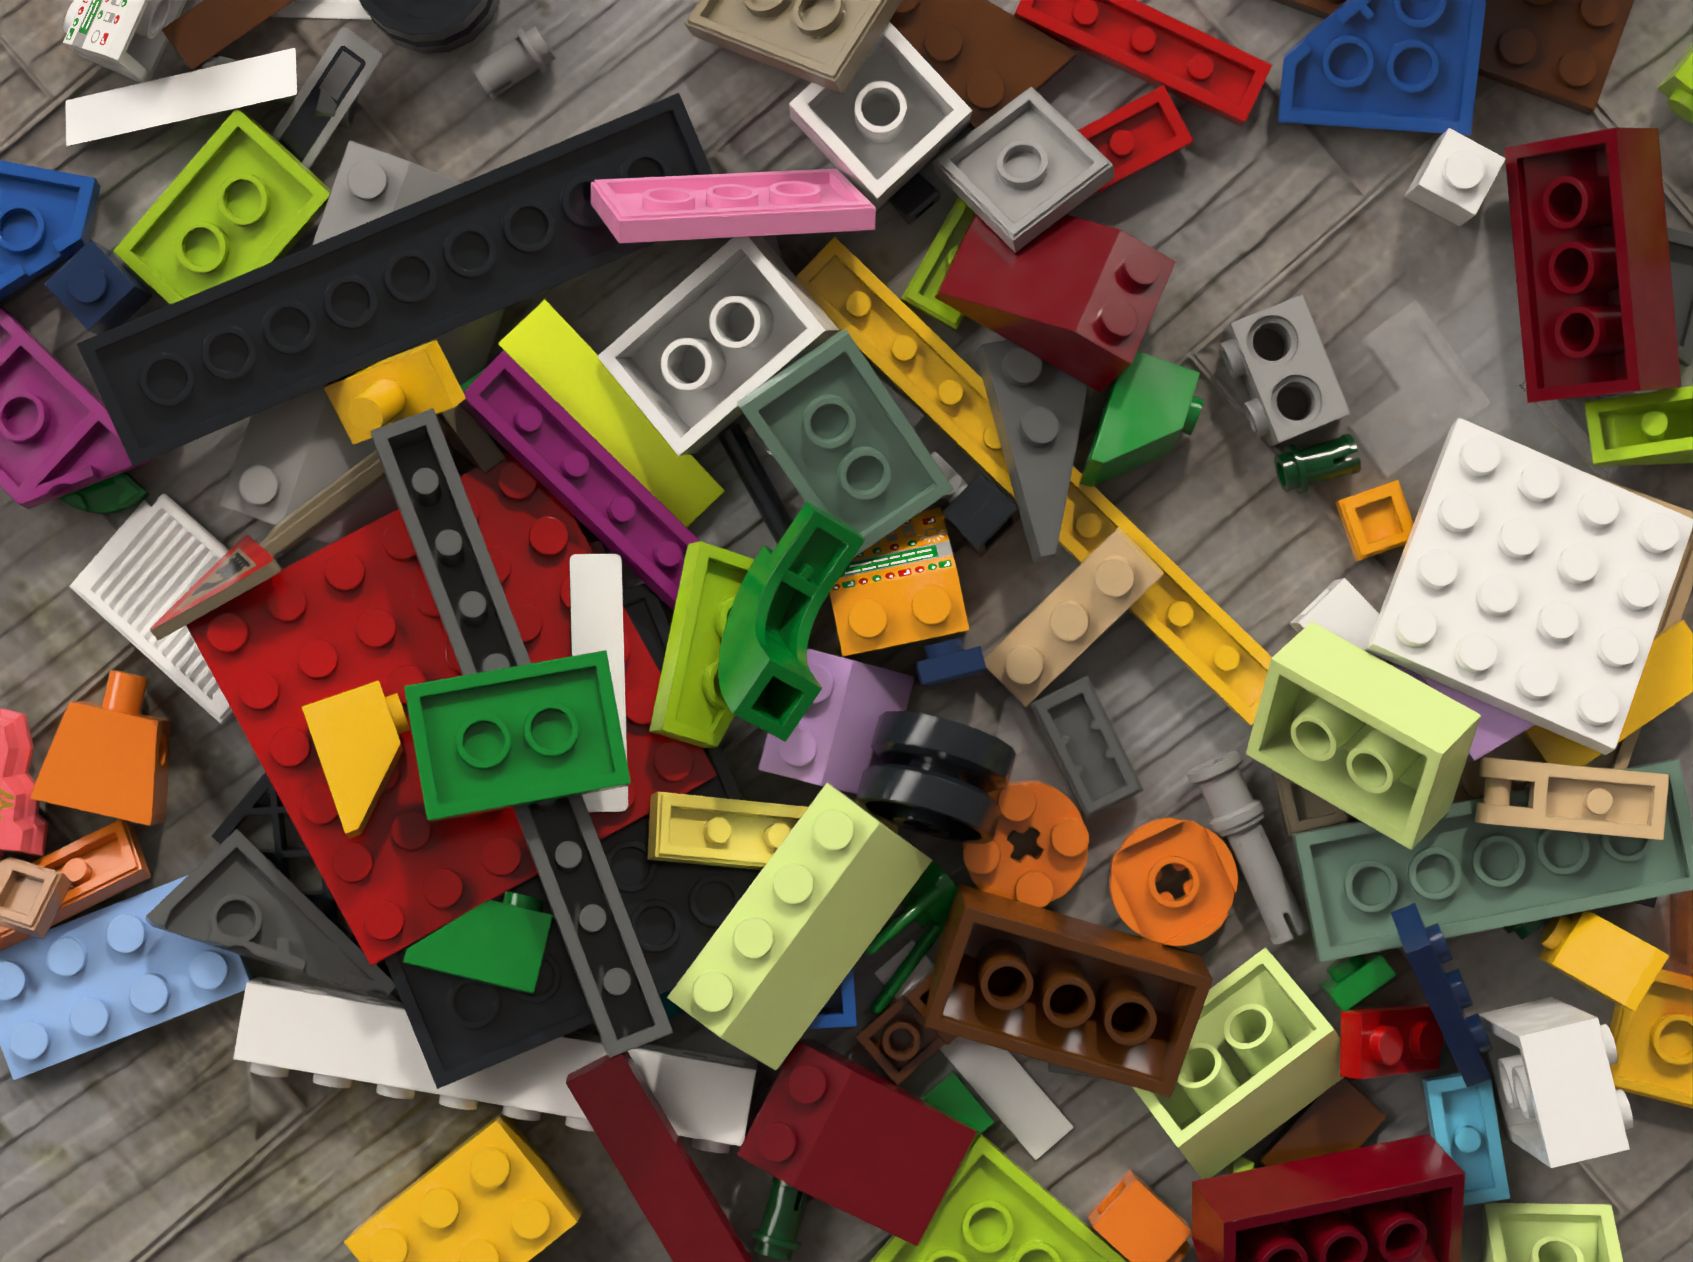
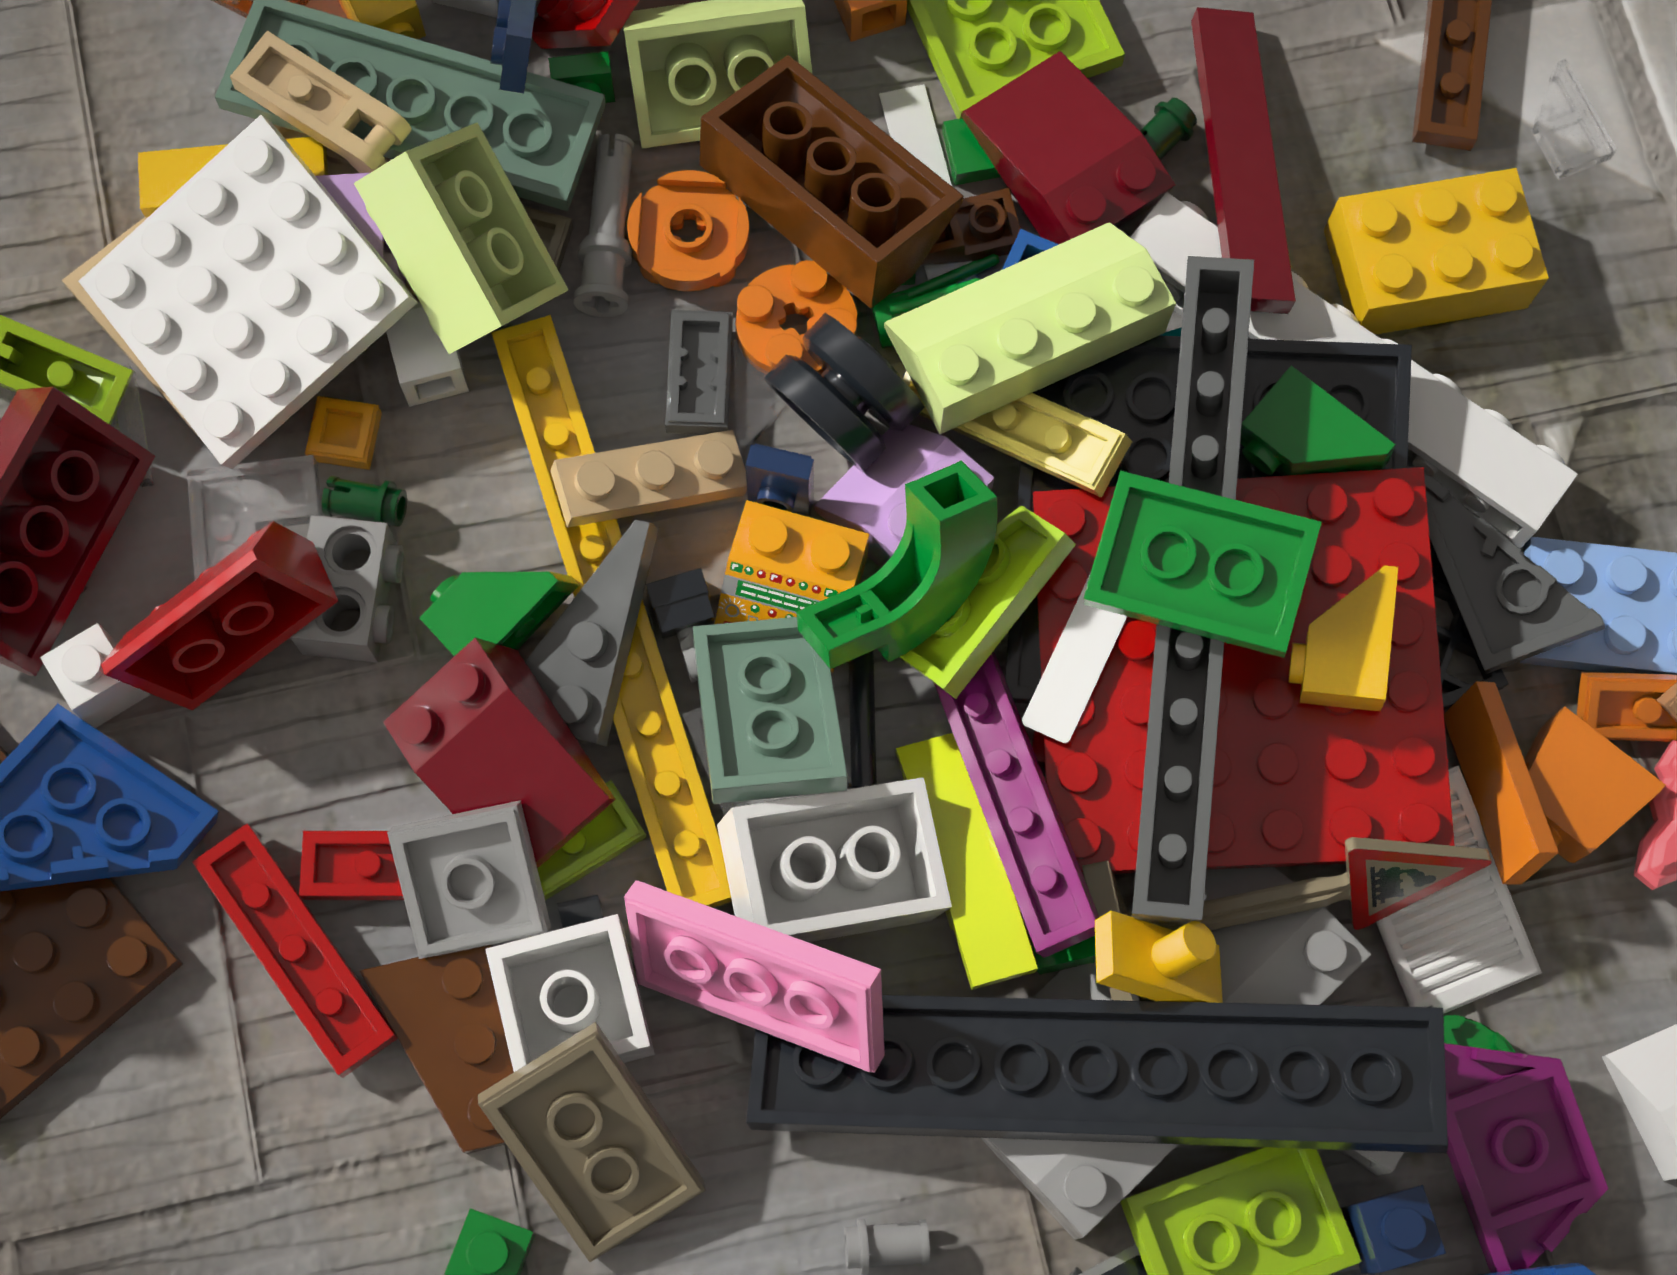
camera: 155 degrees left, 15 degrees down
none -> red slope [101,521,338,711]
none -> orange tile [1444,681,1559,884]

